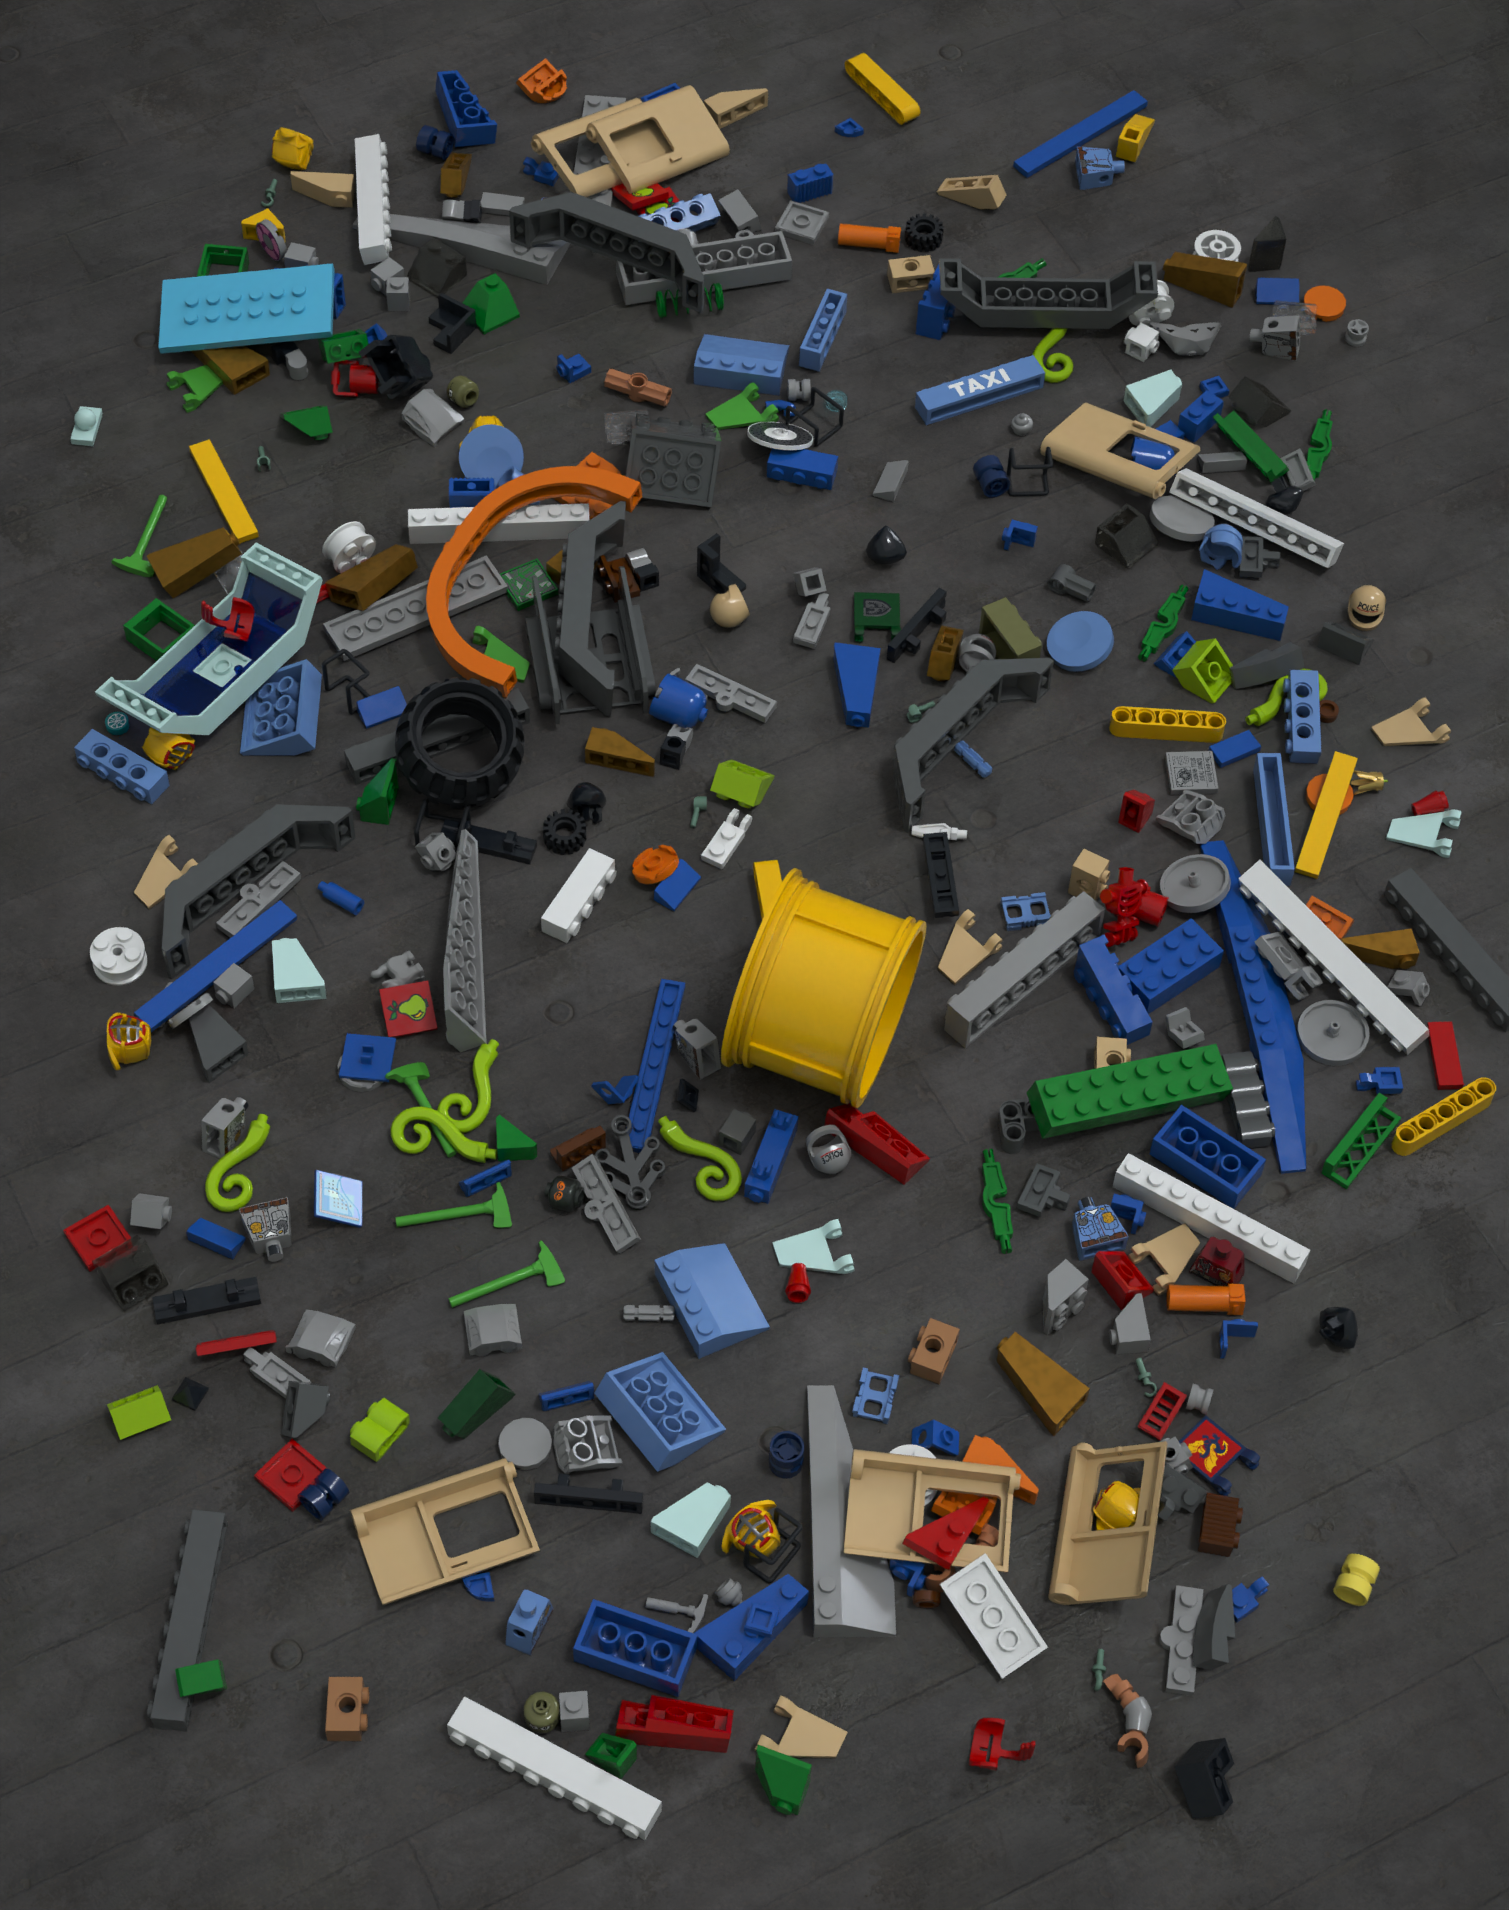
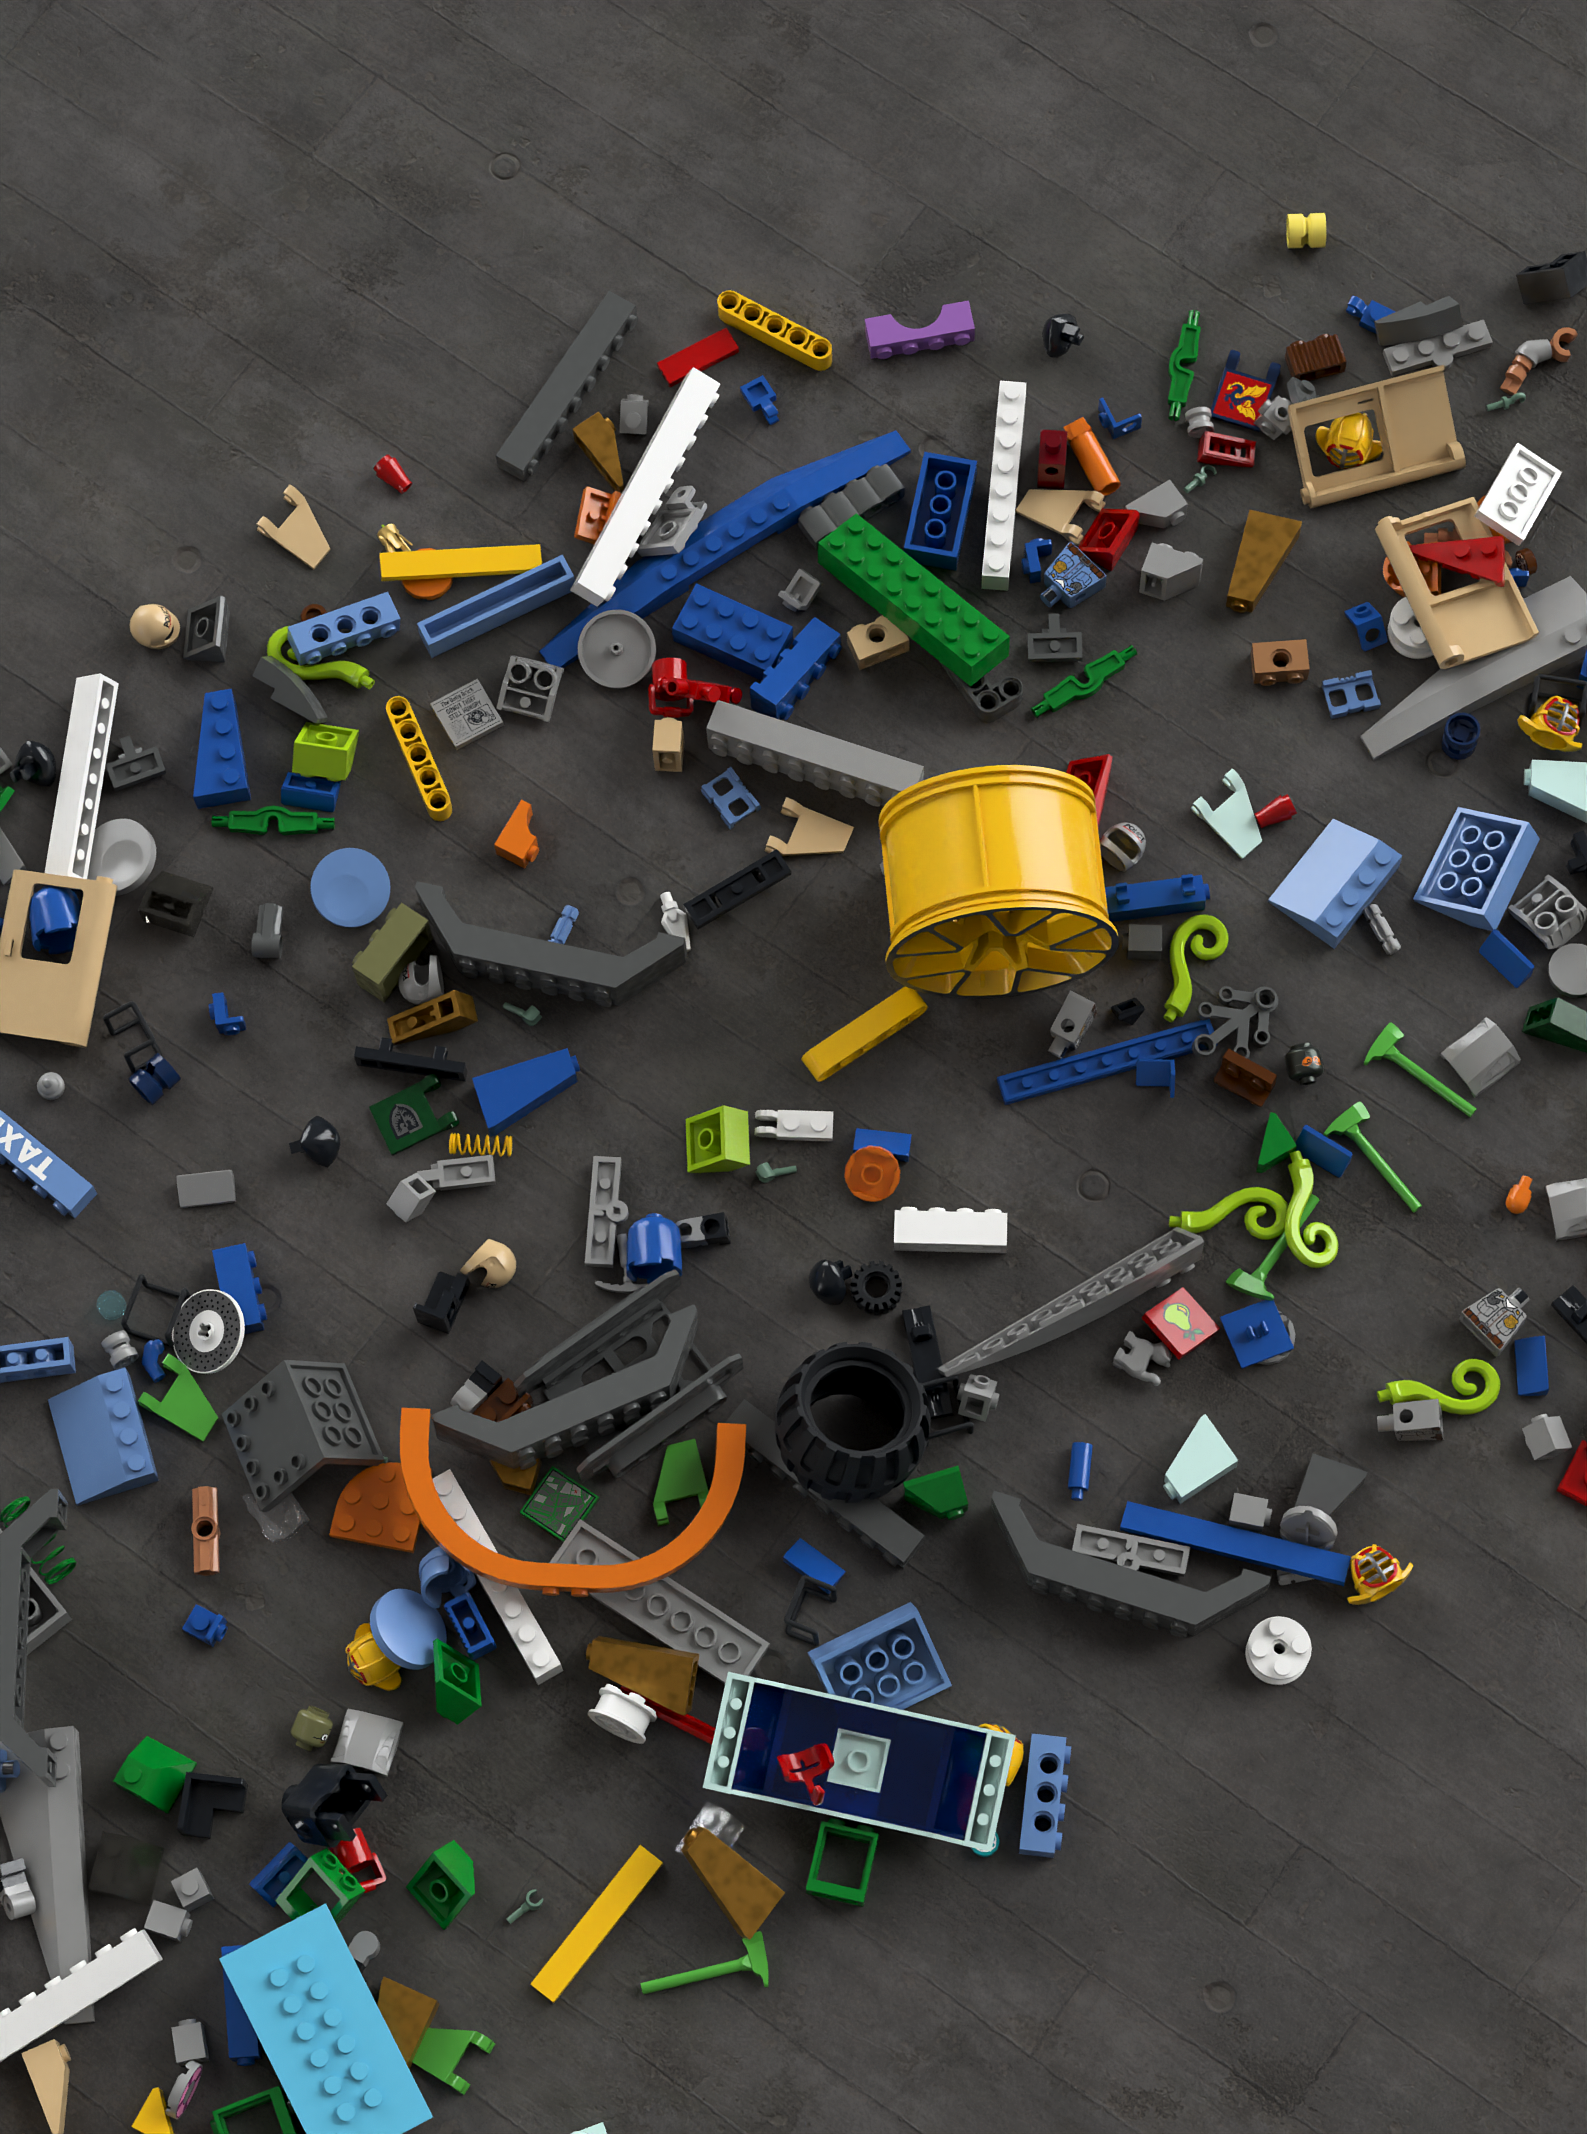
camera: 110 degrees left, 15 degrees up
tan flag [134,835,198,910] -> none
piece [314,1170,362,1228] -> none
light grey hinge [572,1154,641,1253] -> none
pearl gold slope [585,727,655,777] -> none
orange slope [962,1435,1039,1505] -> none
red slope [1118,790,1155,833] -> none
medium blue helmet [1199,524,1243,570] -> none
blue tile [1208,730,1261,768] -> none
light grey piece [1296,1000,1370,1066] -> none
green fence [1321,1093,1401,1190] -> none
light aqua flag [1386,809,1461,858] -> none
none -> green slope [433,1638,482,1725]
none -> yellow piece [449,1133,512,1157]
none -> orange arch [494,800,539,869]
none -> medium lavender arch [865,301,975,359]
none -> green piece [1168,310,1201,421]
none -> orange cylinder [1506,1175,1532,1214]

